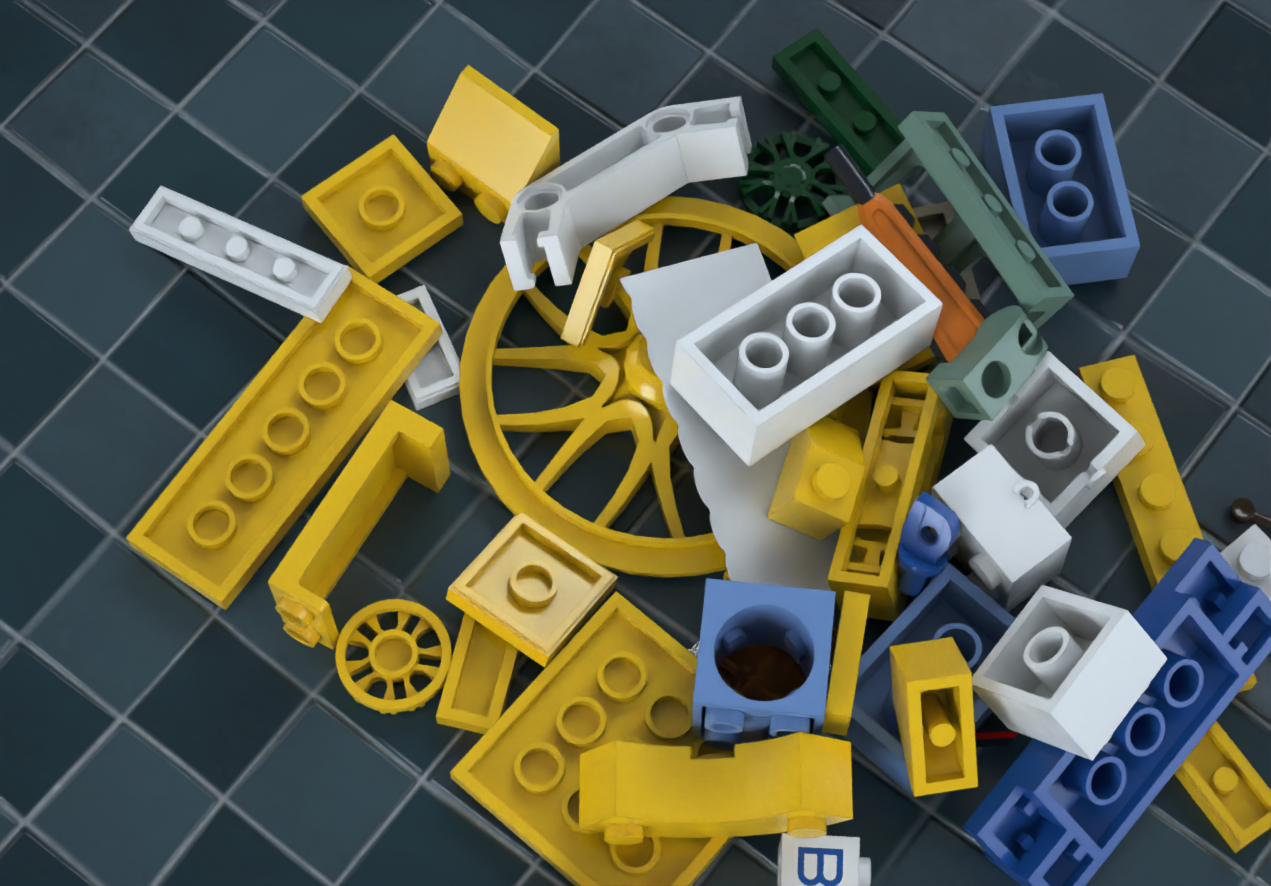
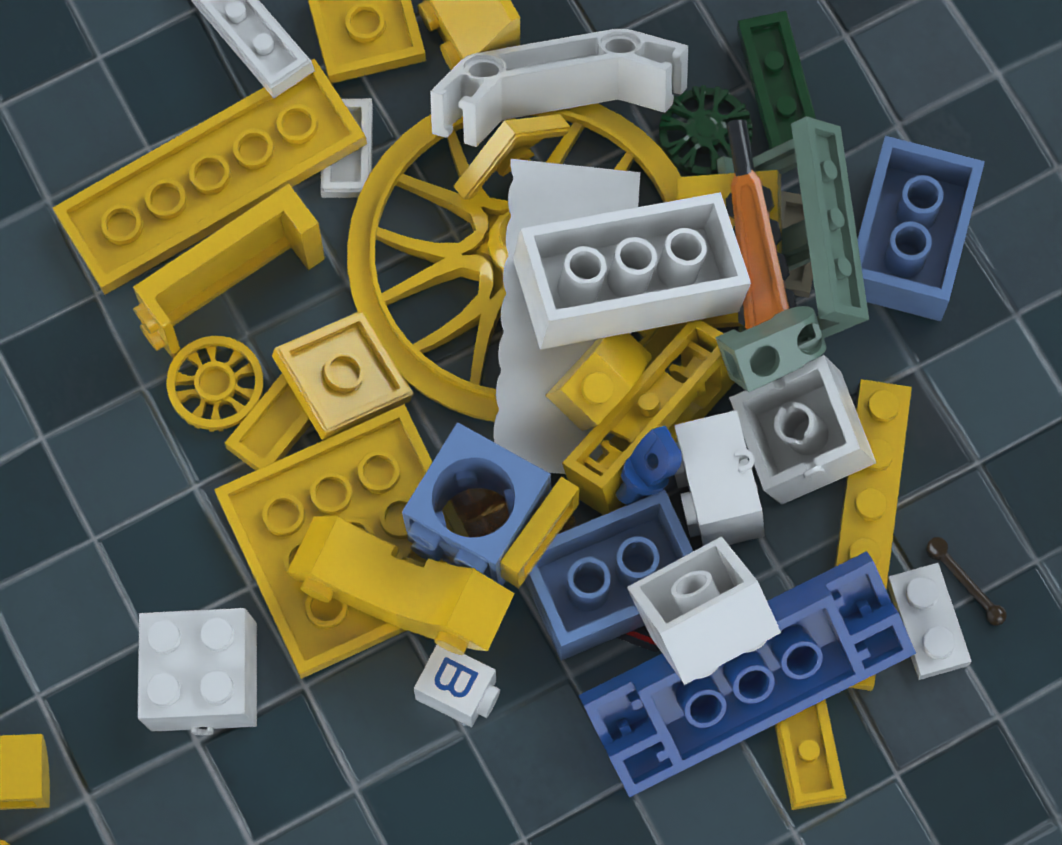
camera: 25 degrees right, 5 degrees up
yellow slope [889,637,978,797] -> none

